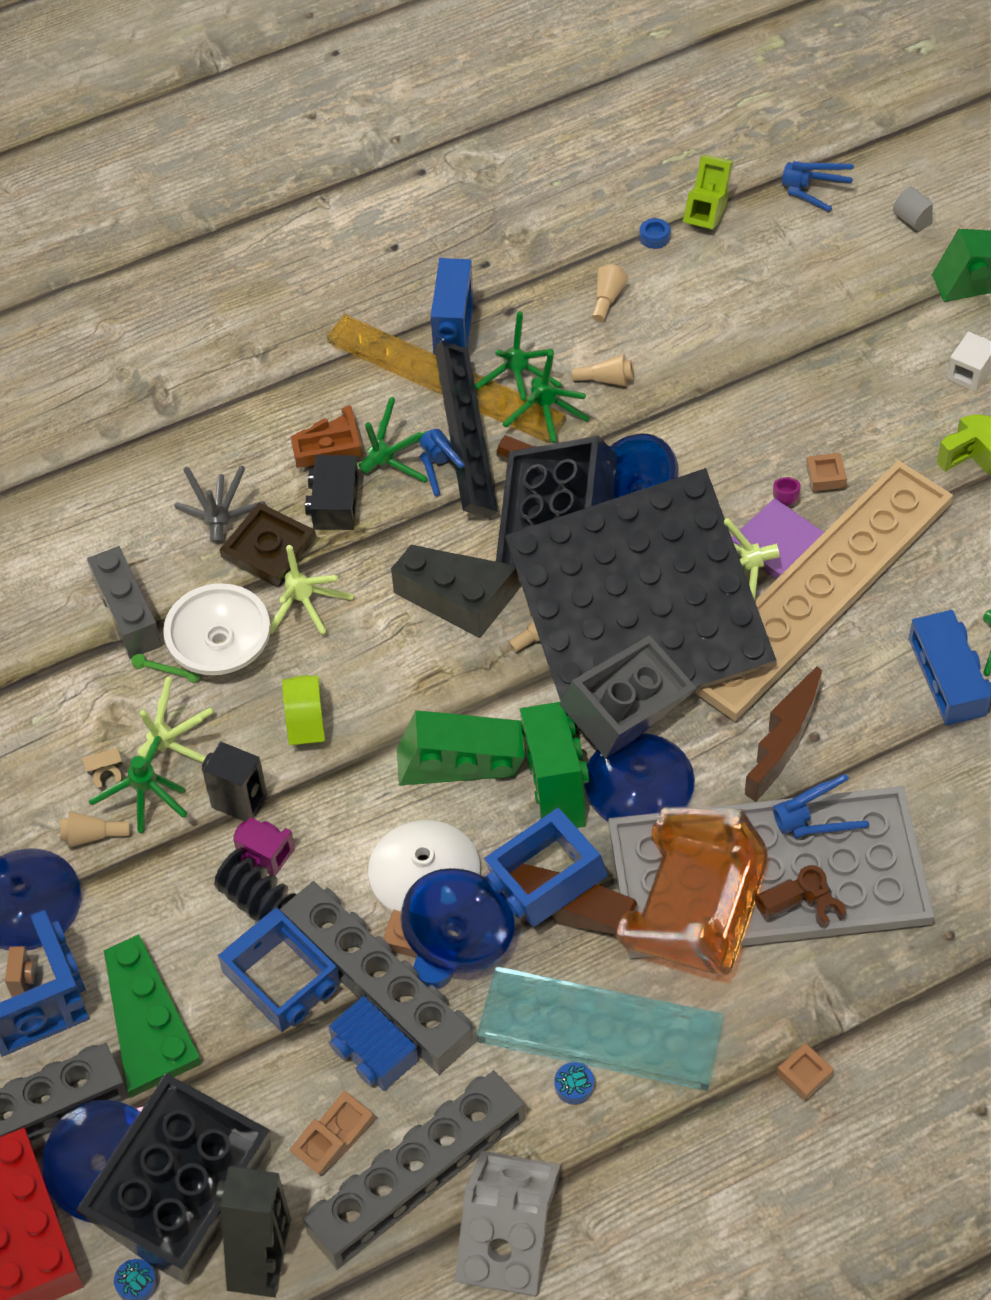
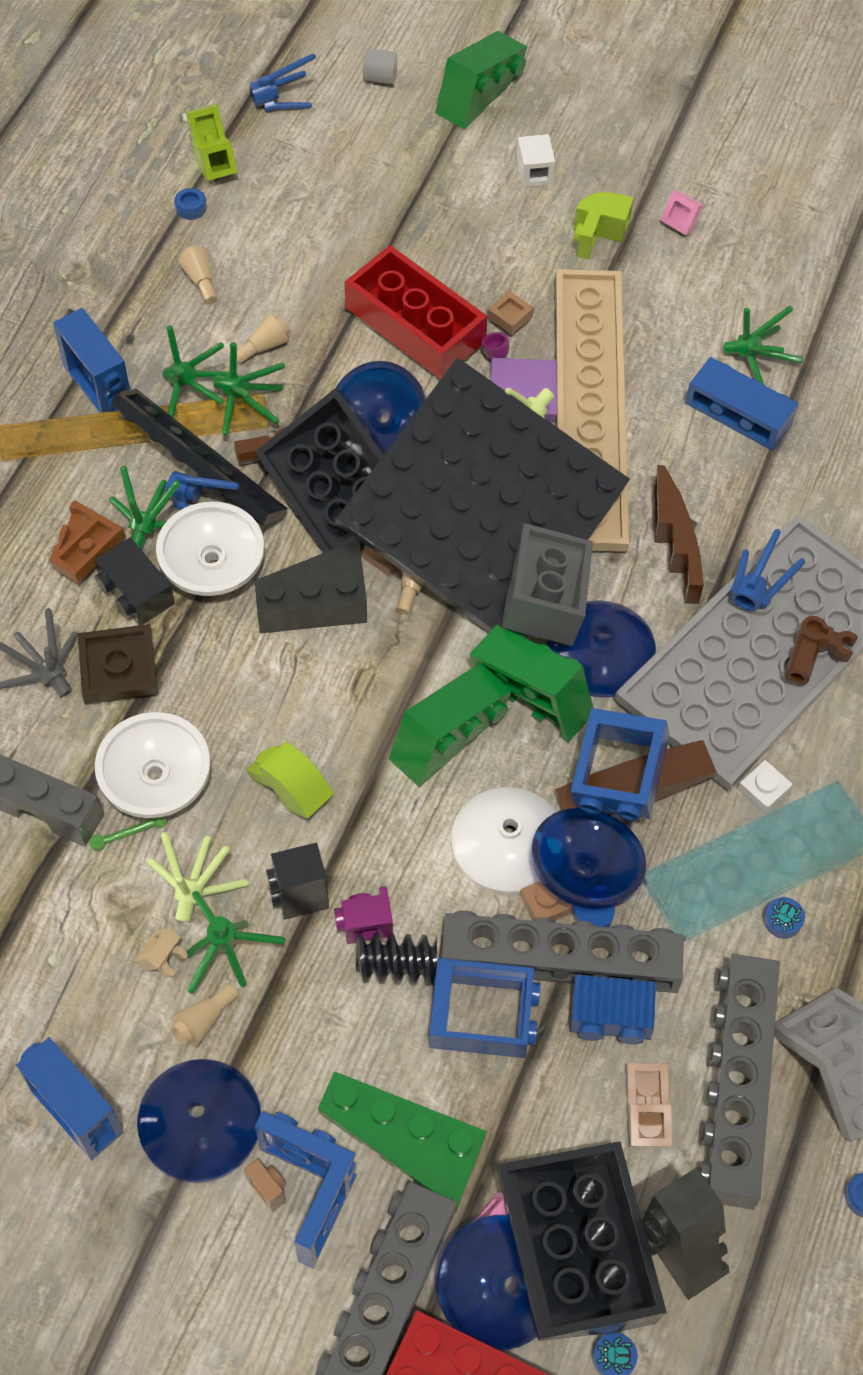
camera: 45 degrees left, 5 degrees up
yellowish green plant [270,545,354,634] -> none
clear orange windscreen [615,807,768,975] -> none
none -> white dish [156,502,264,596]
none -> red brick [344,245,488,379]
none -> white plate [738,760,793,814]

